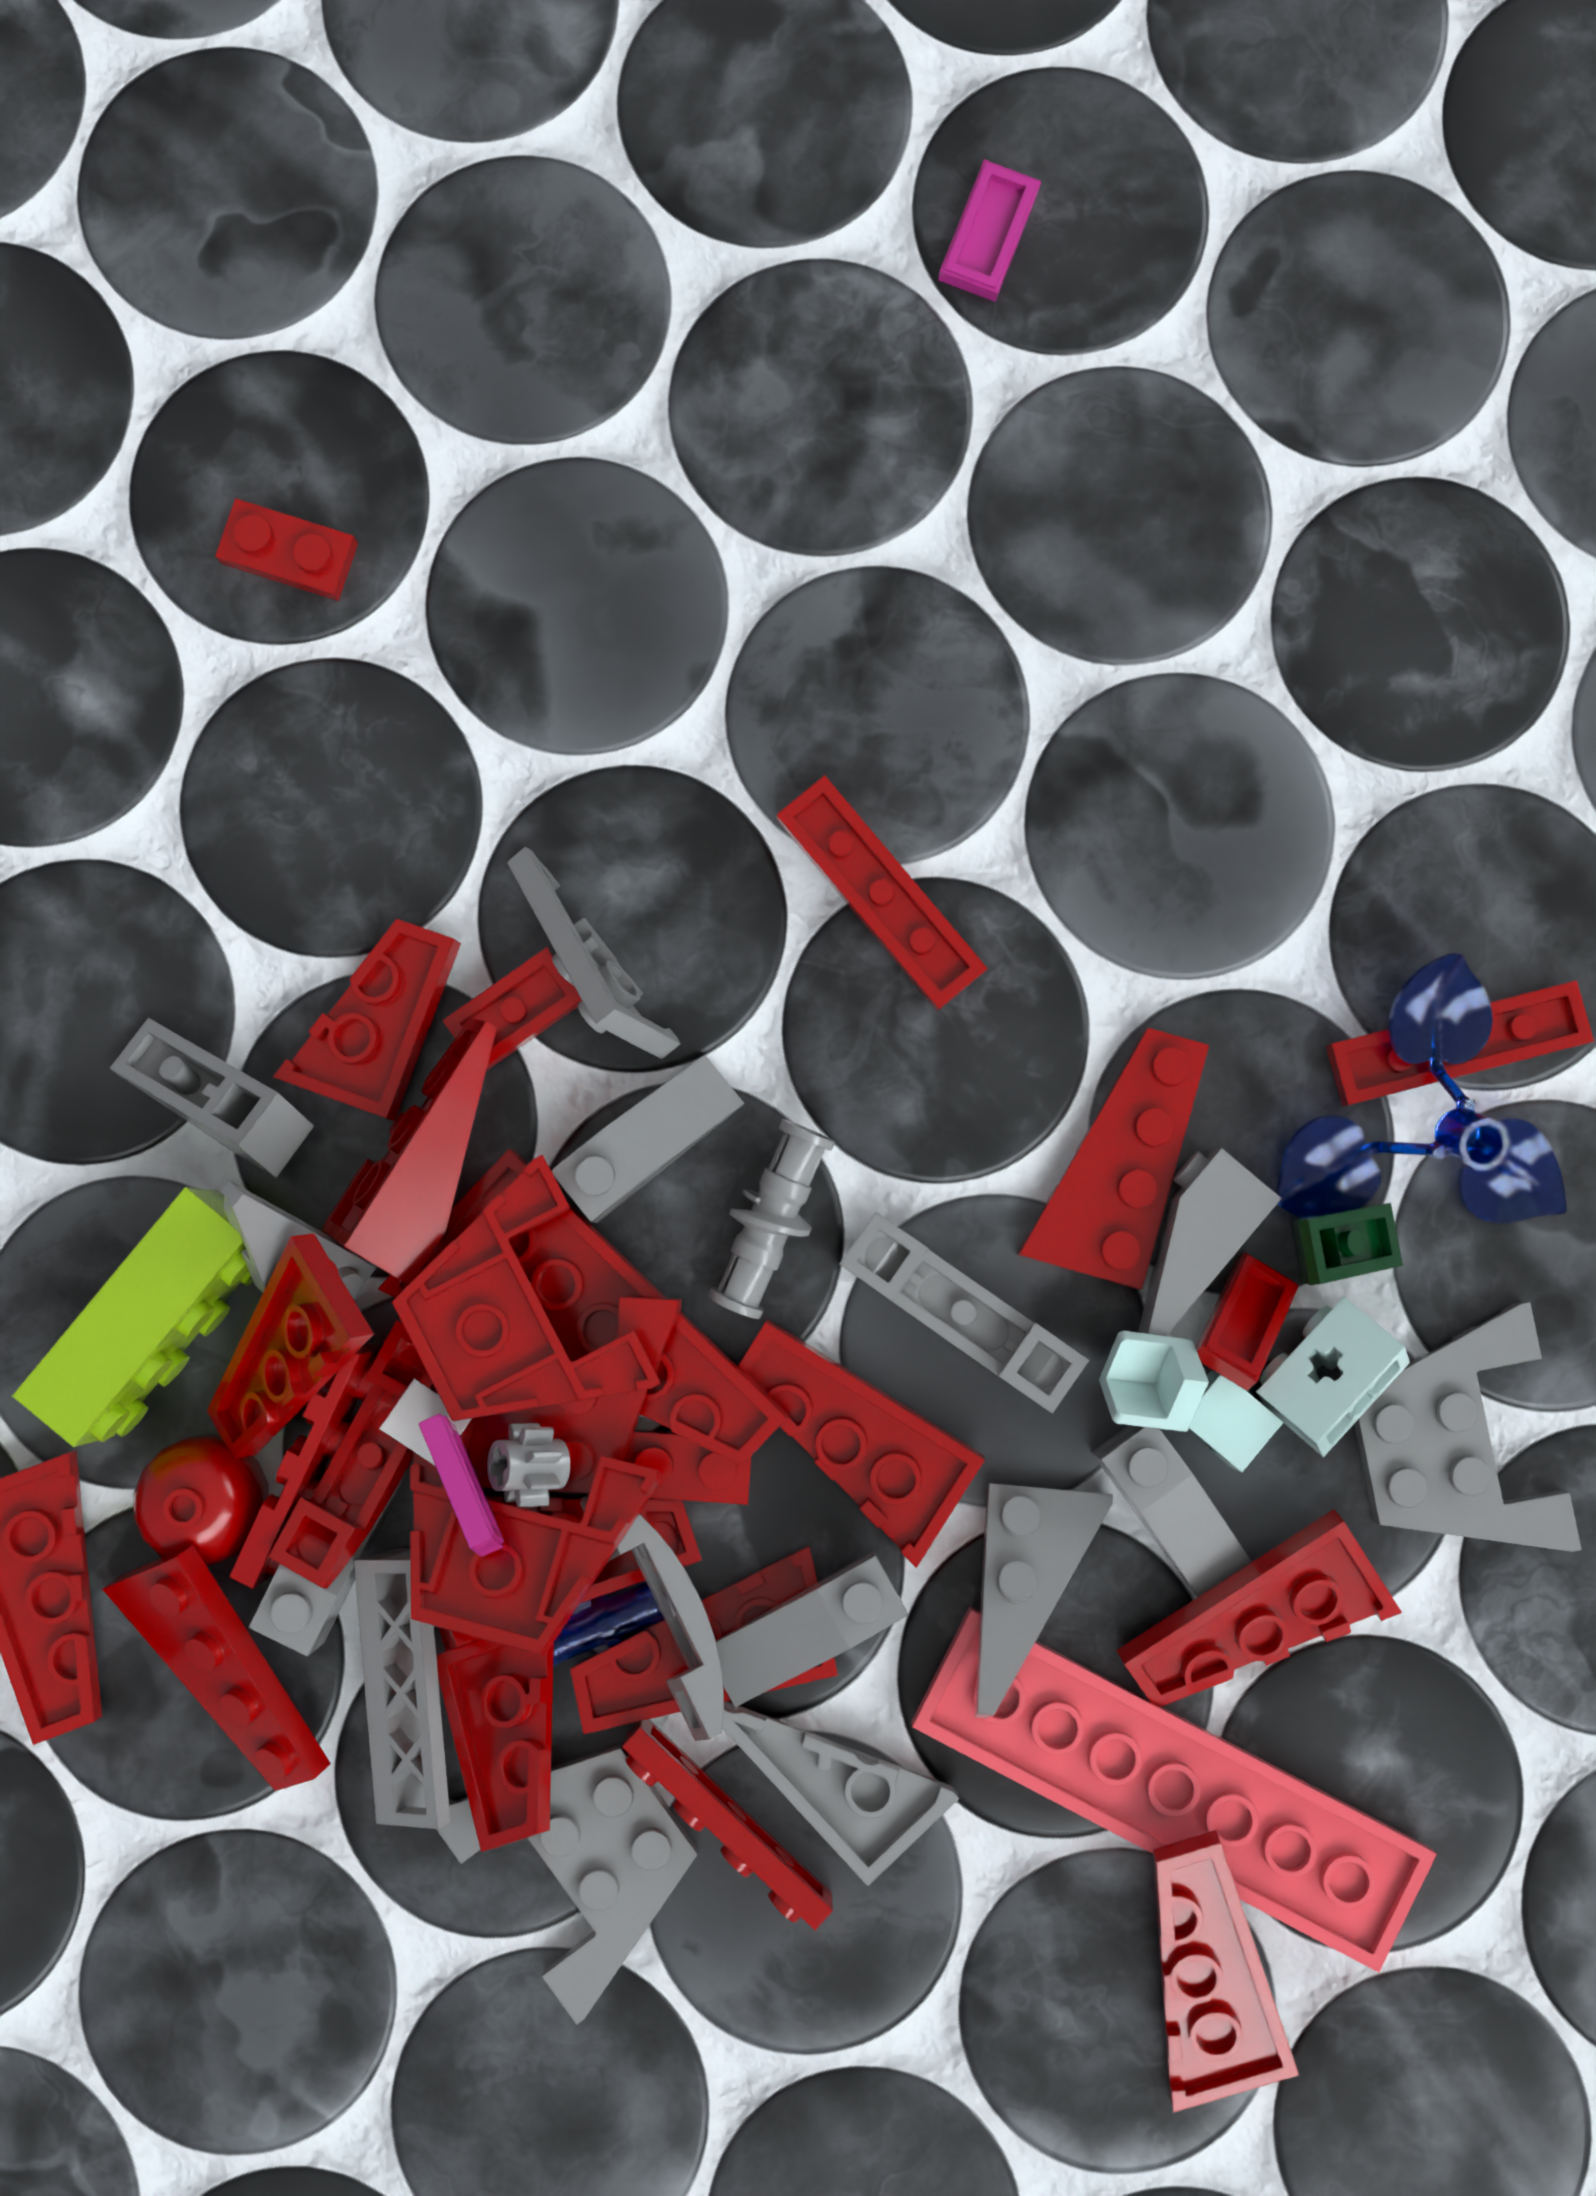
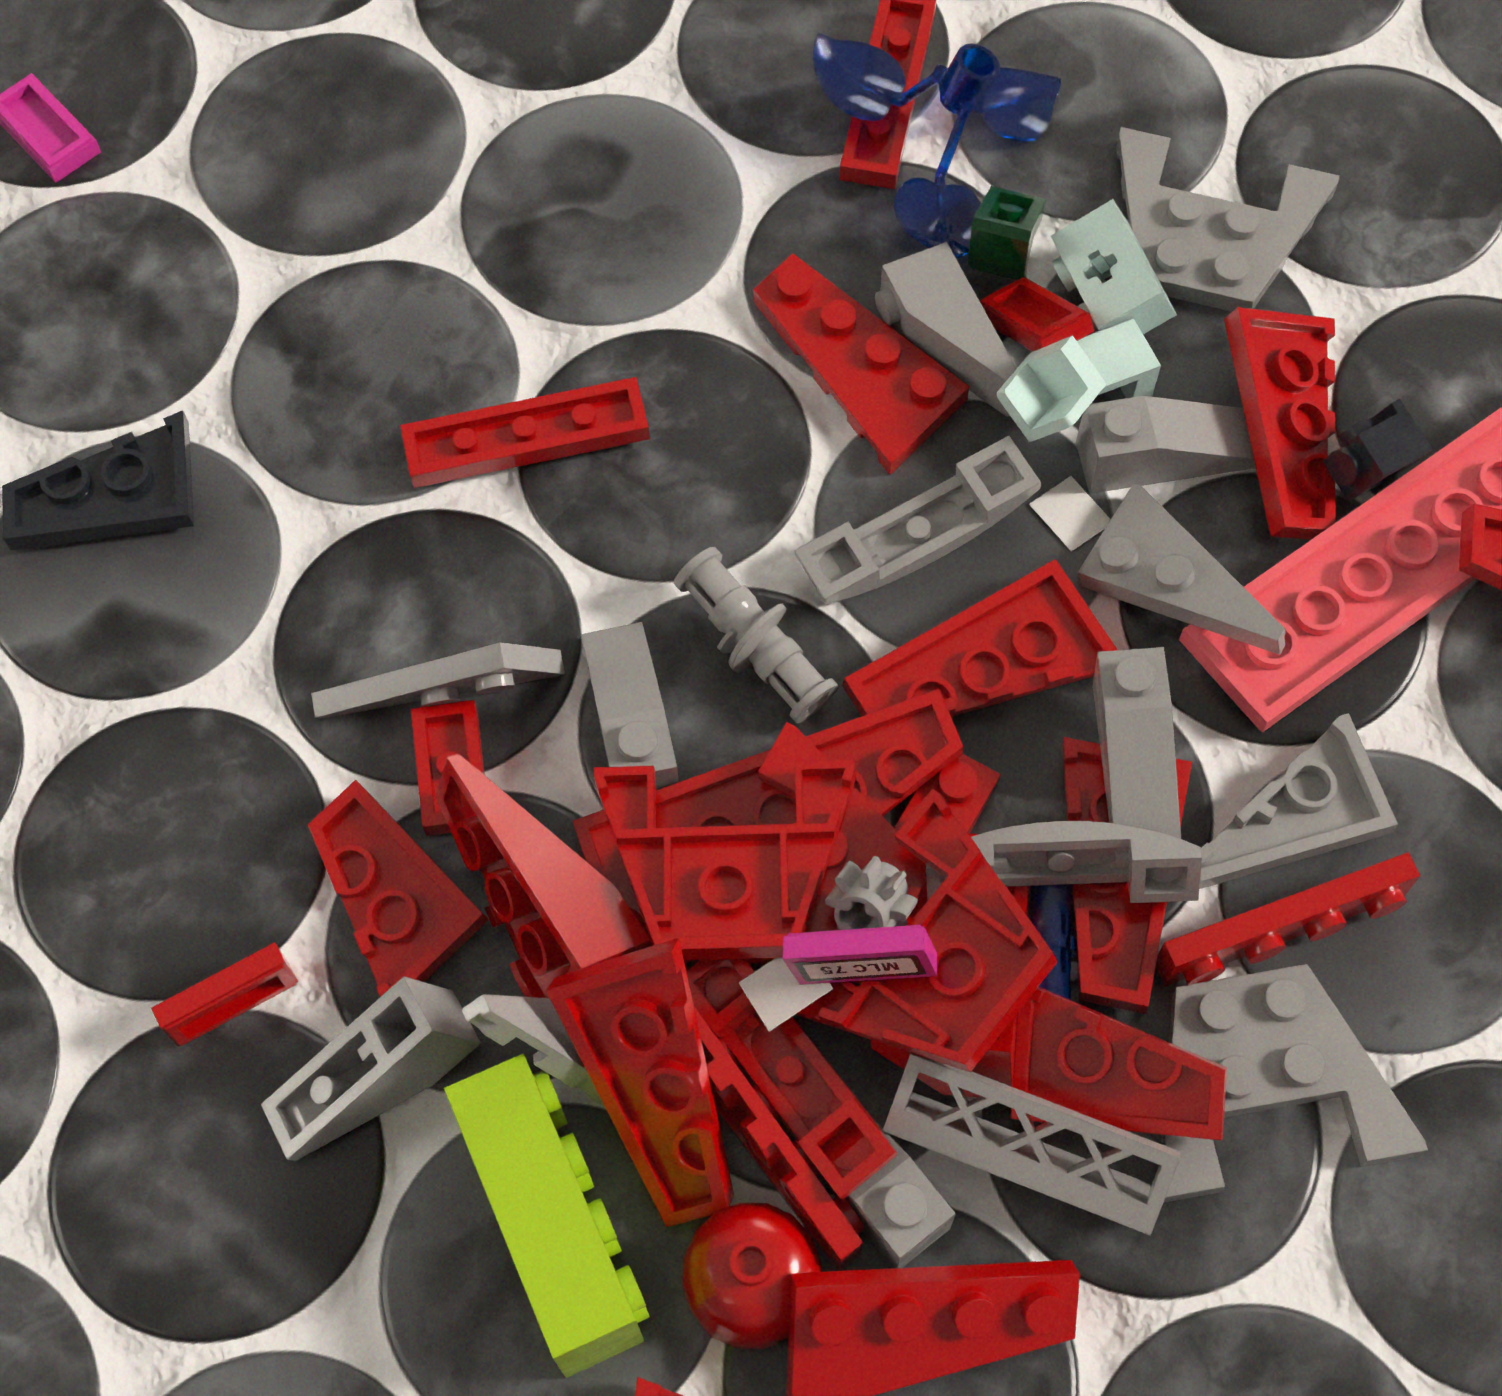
camera: 60 degrees left, 20 degrees down
none -> black wing [2,410,194,550]
none -> red tile [151,942,298,1046]
none -> white sticker [1029,476,1111,552]
none -> black brick [1322,399,1433,502]

